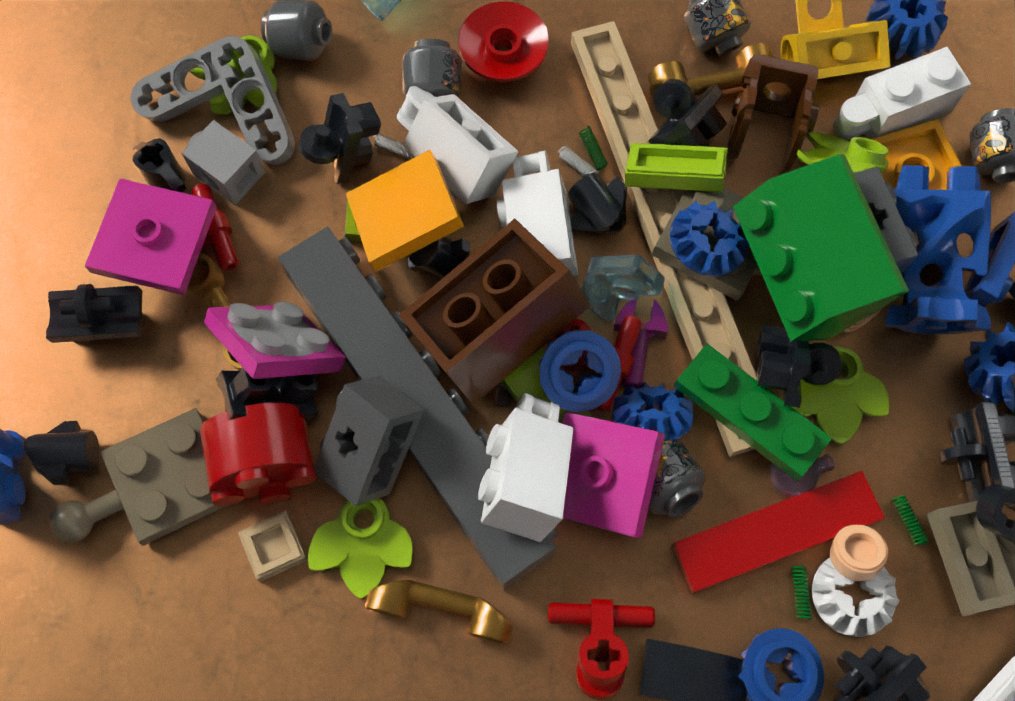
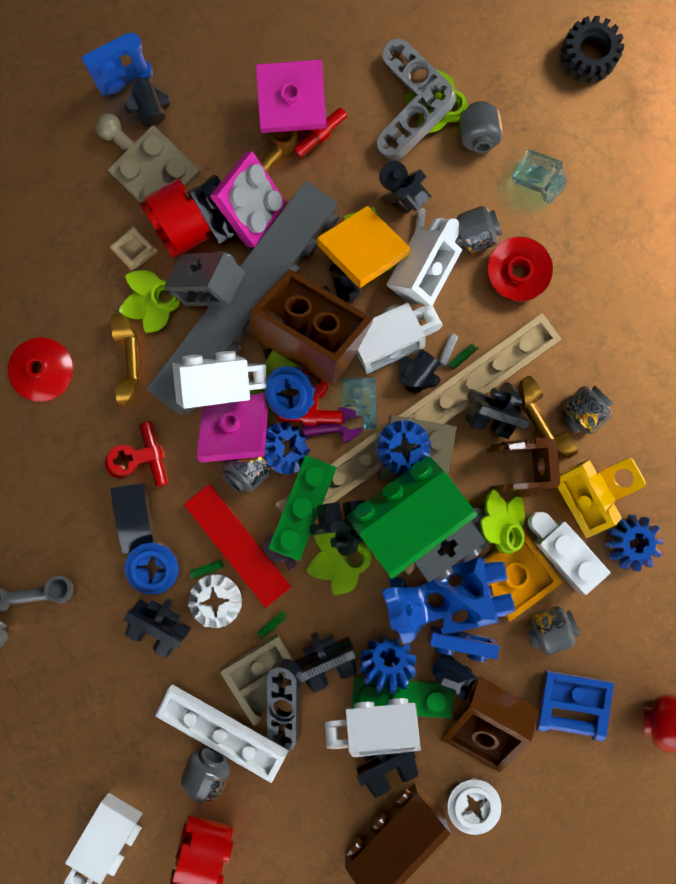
camera: 70 degrees right, 15 degrees up
black hips [46,284,142,343] -> none
black piece [132,138,187,193] -> none
light grey brick [181,120,266,206] -> none
lime tile [625,143,728,192] -> none
light nougat tile [830,525,888,581] -> none

